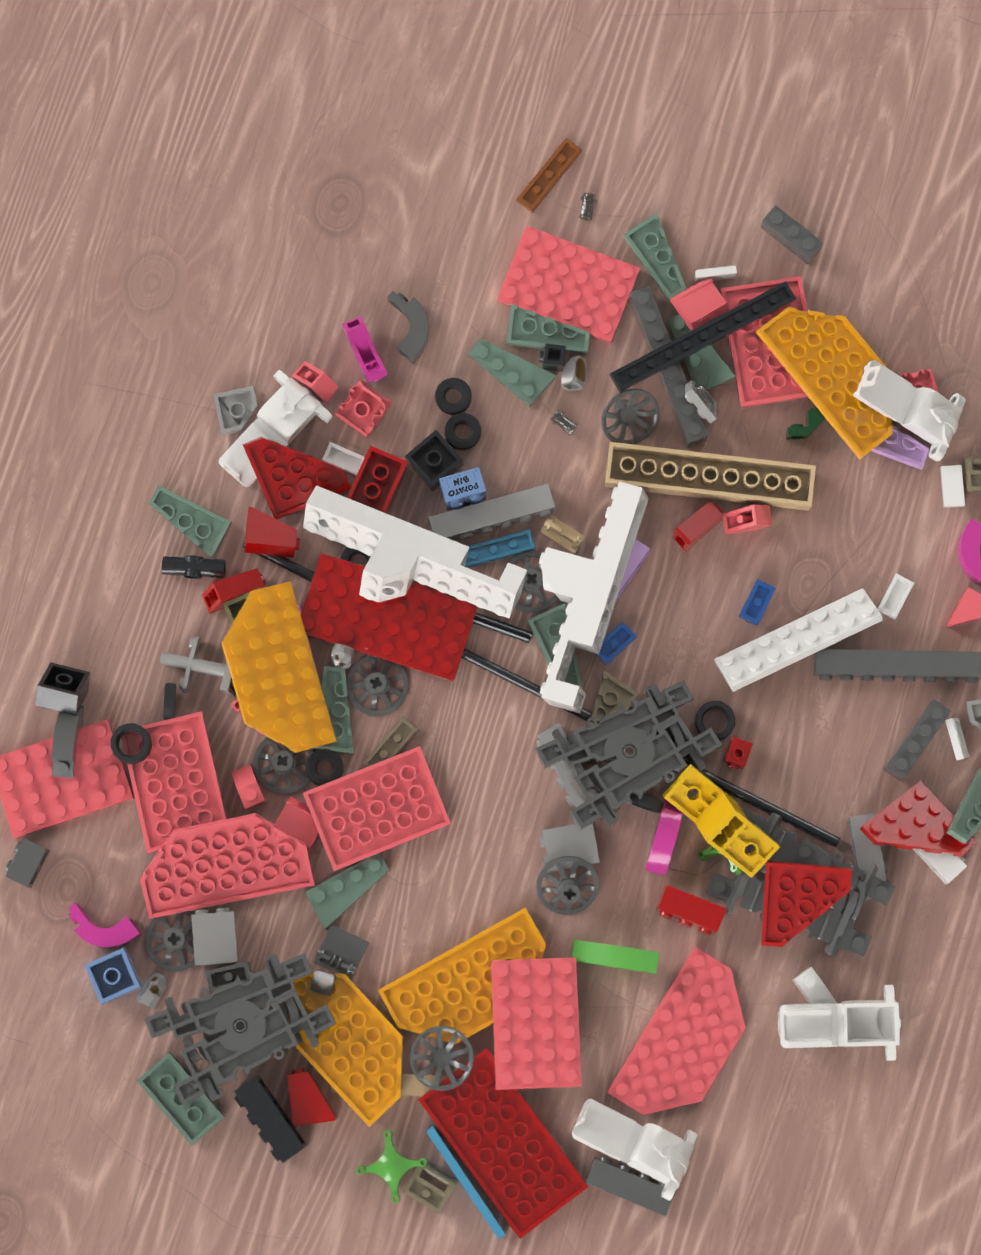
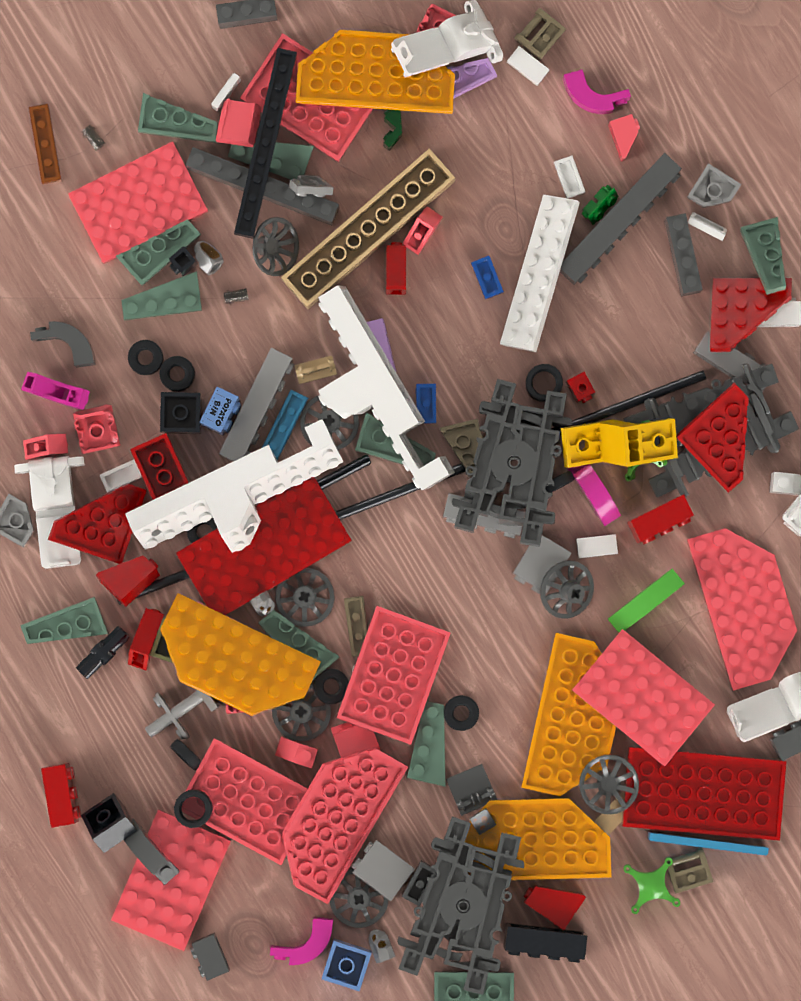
camera: 55 degrees left, 5 degrees up
none -> red brick [41,763,81,828]
none -> black tyre [444,695,479,731]
none -> white tile [576,534,618,559]
none -> green hinge [581,185,619,225]

